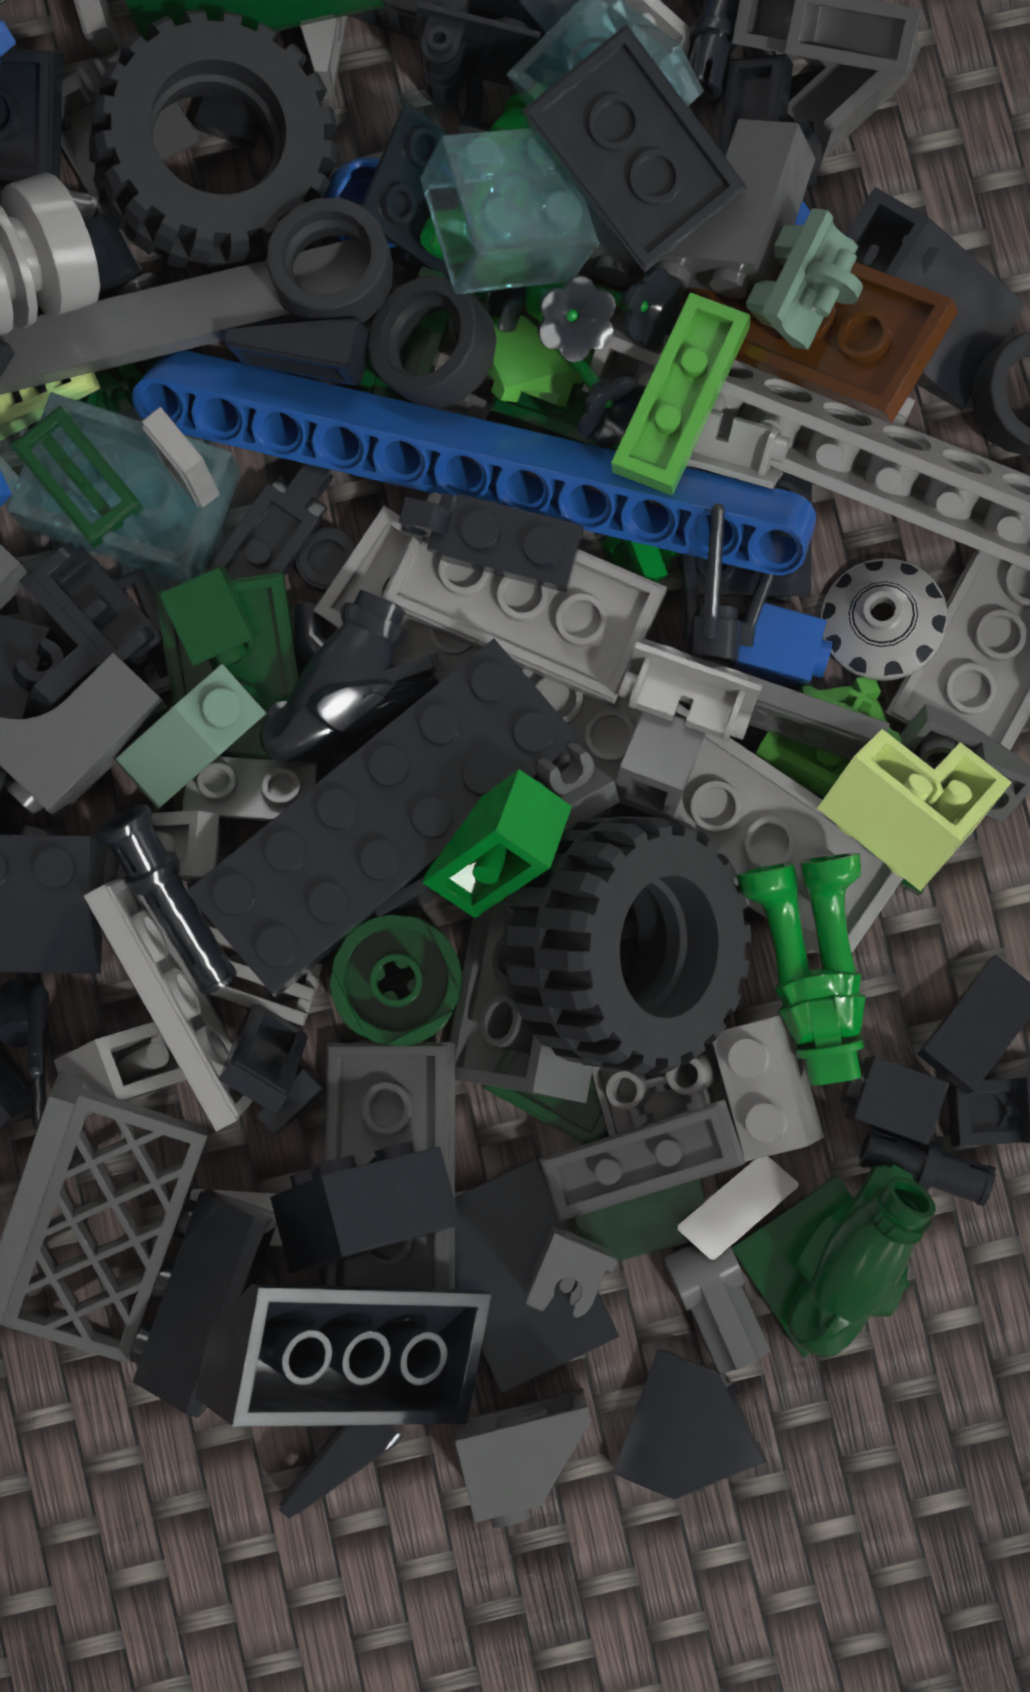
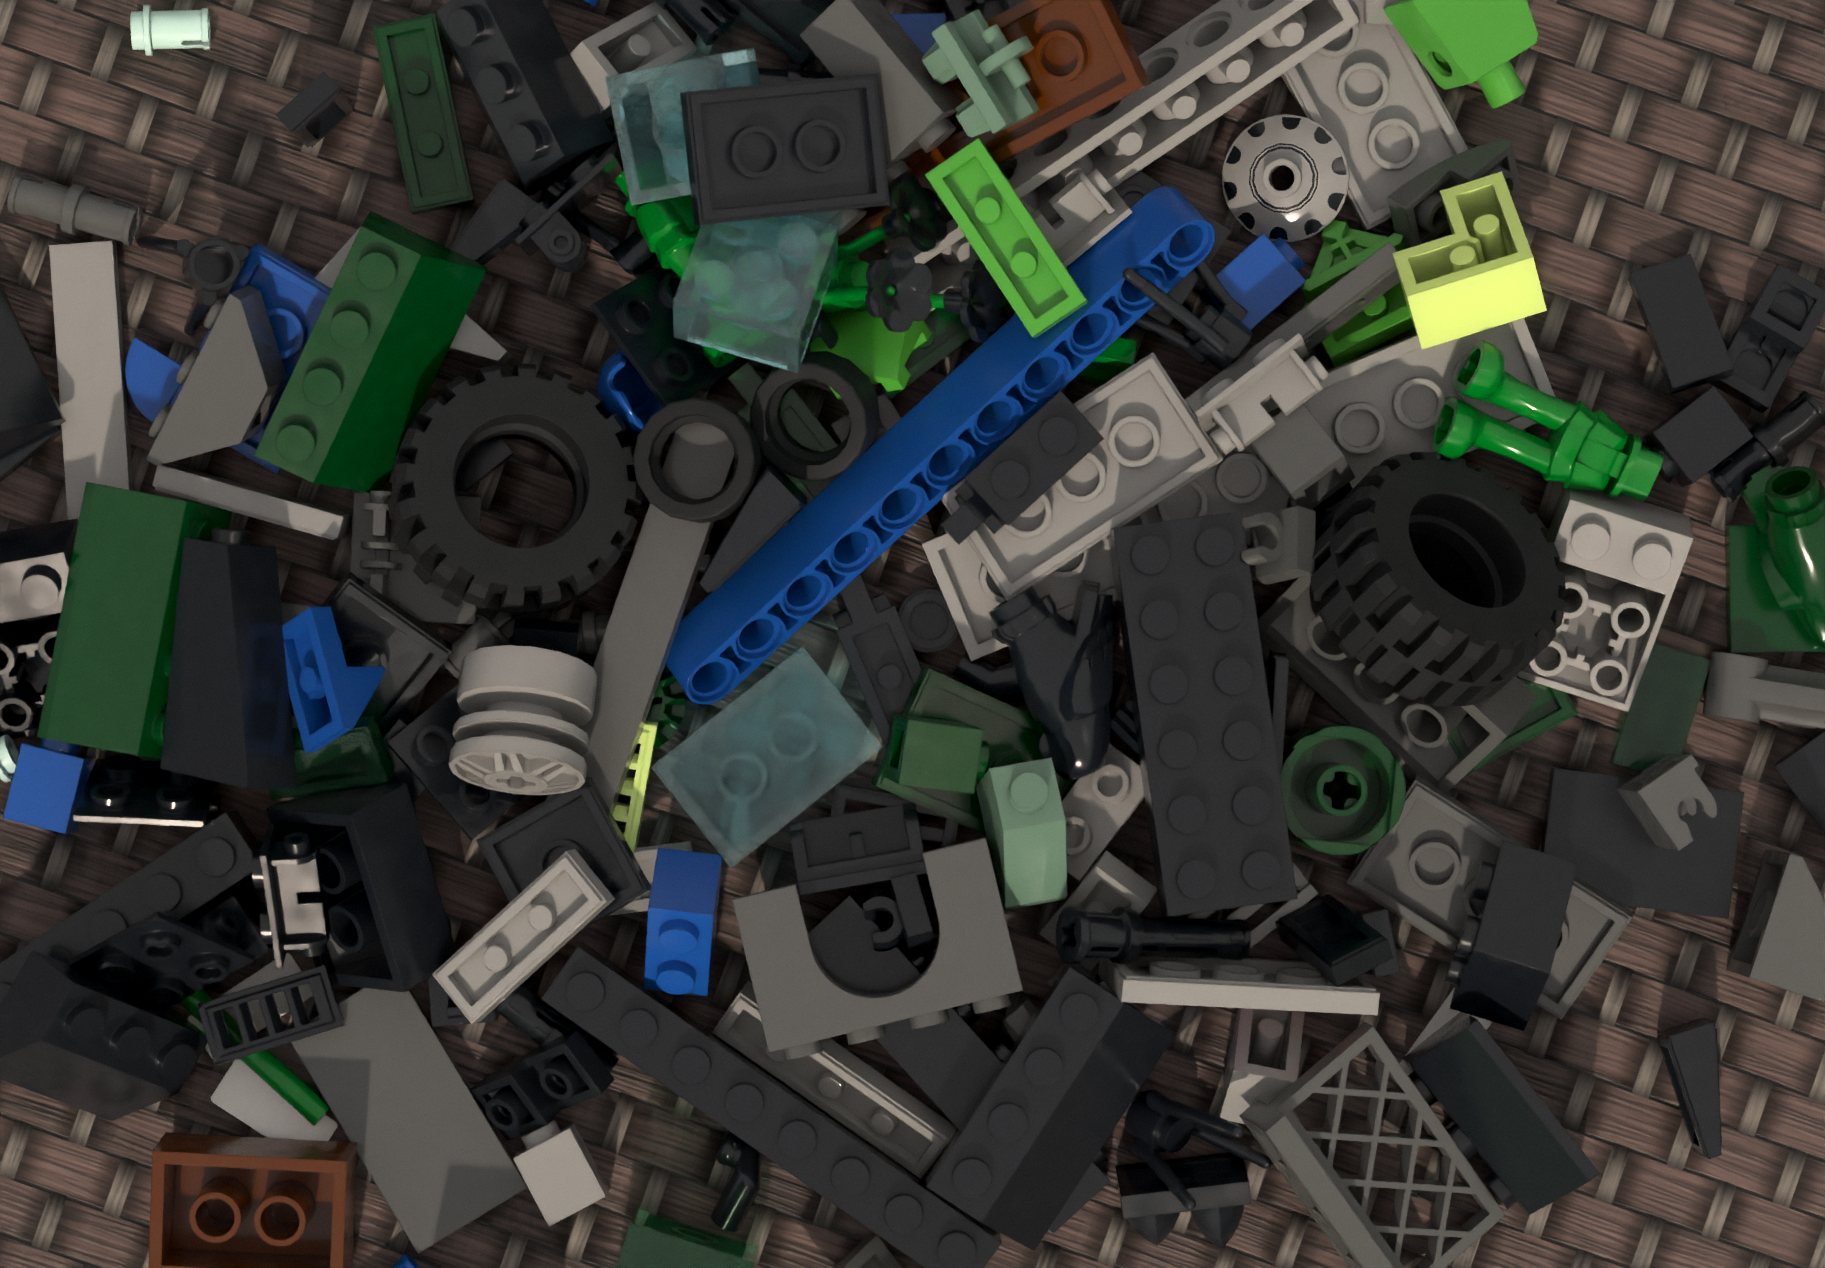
camera: 60 degrees left, 5 degrees up
dark green tile [10,405,145,549] -> none
light grey tile [142,407,220,508] -> none
black slope [195,1283,492,1427] -> none
green slope [422,769,572,918] -> none
dark grey tile [539,1100,746,1222] -> none
white sticker [678,1156,799,1260] -> none

